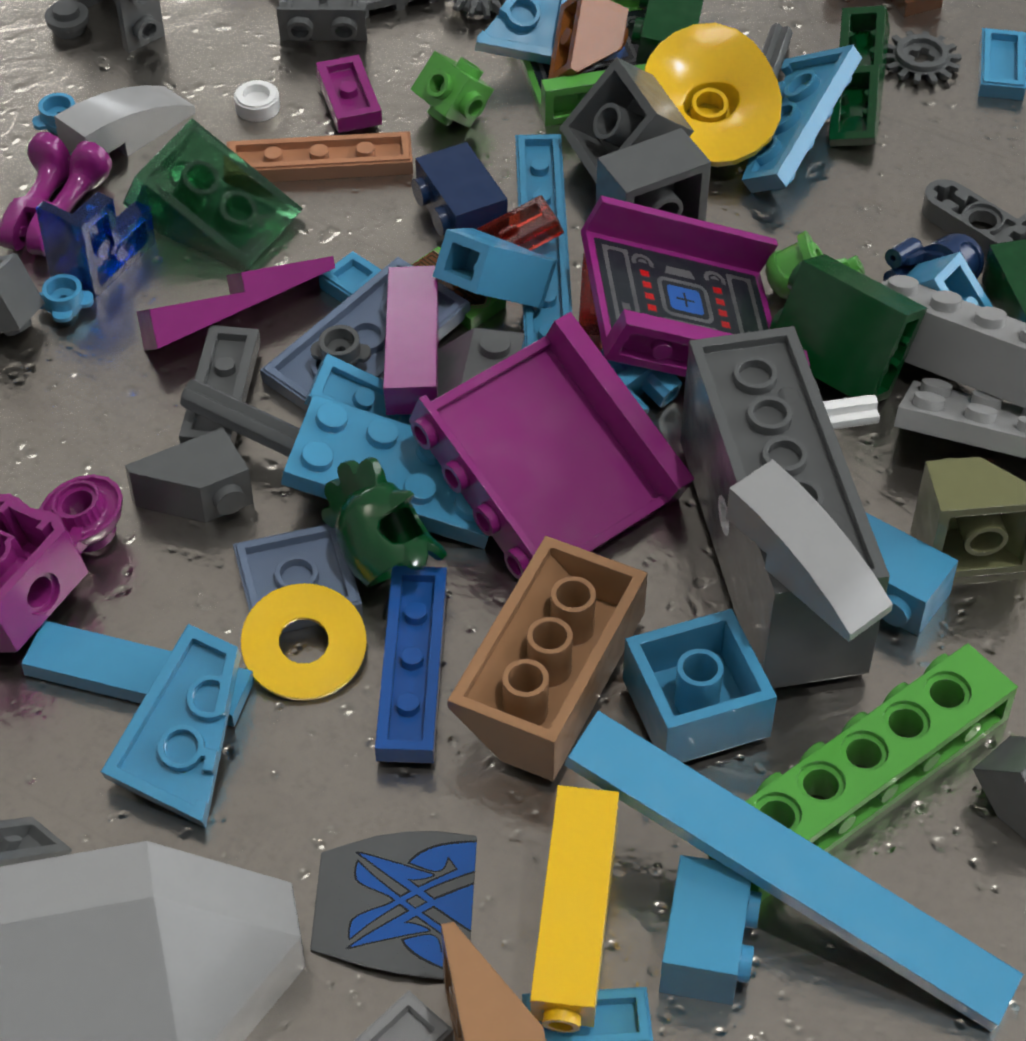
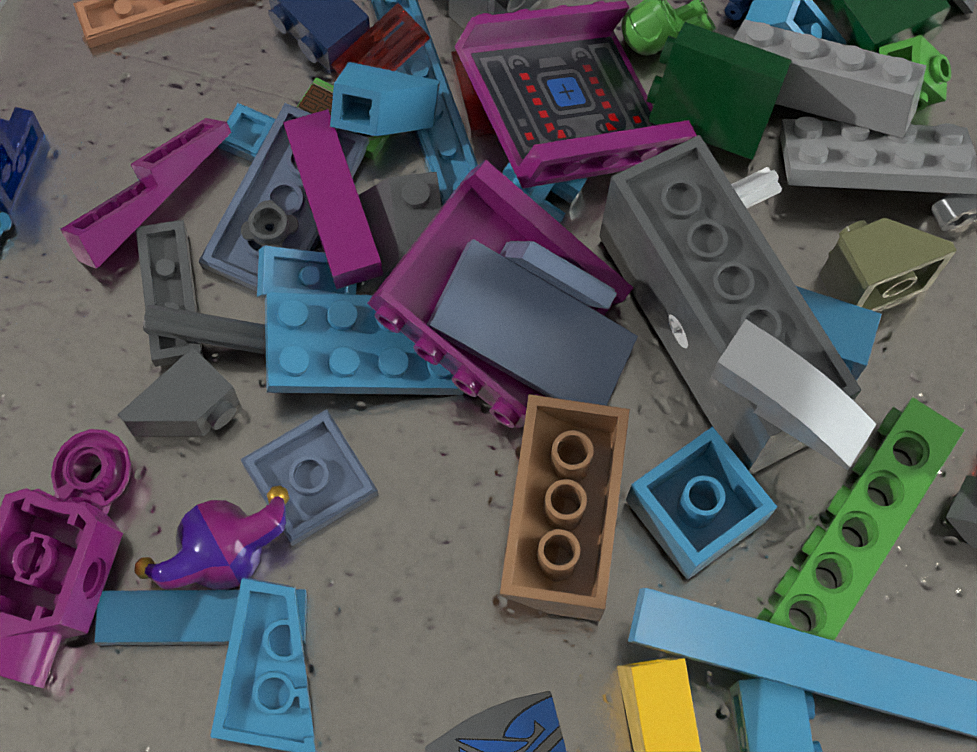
camera: 20 degrees left, 20 degrees up
clear green slope [123,118,303,272] -> none
yellow gear [241,583,367,701] -> none
dark green piece [321,457,447,588] -> none
blue plate [375,566,447,763] -> none
none -> piece [134,485,289,590]
none -> sand blue tile [427,239,638,405]
none -> sand blue tile [500,241,617,309]

